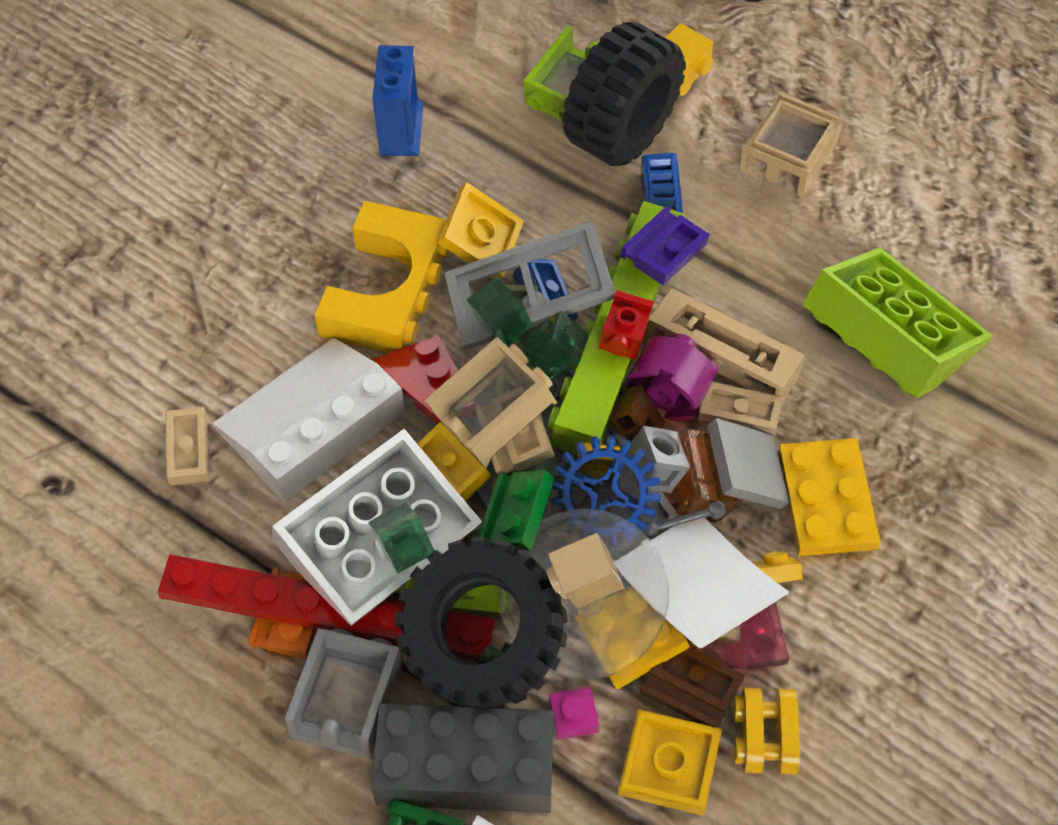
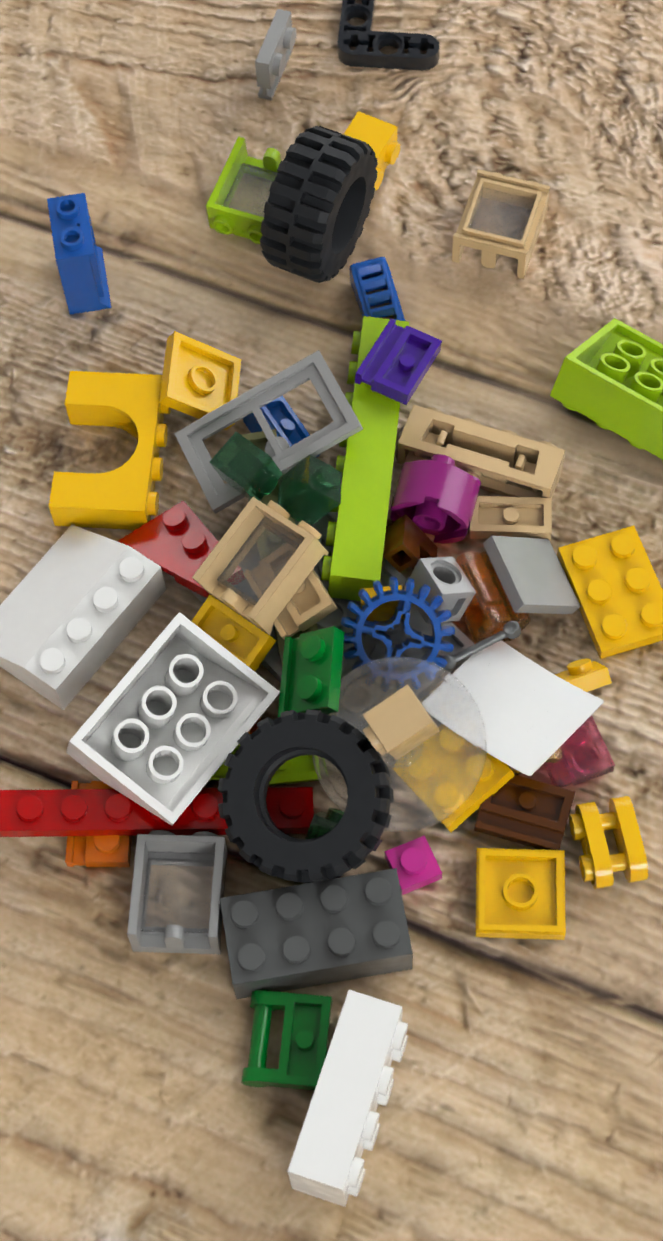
camera: 10 degrees left, 5 degrees up
clear green brick [368,502,435,574] -> none
red brick [599,290,654,360] -> none

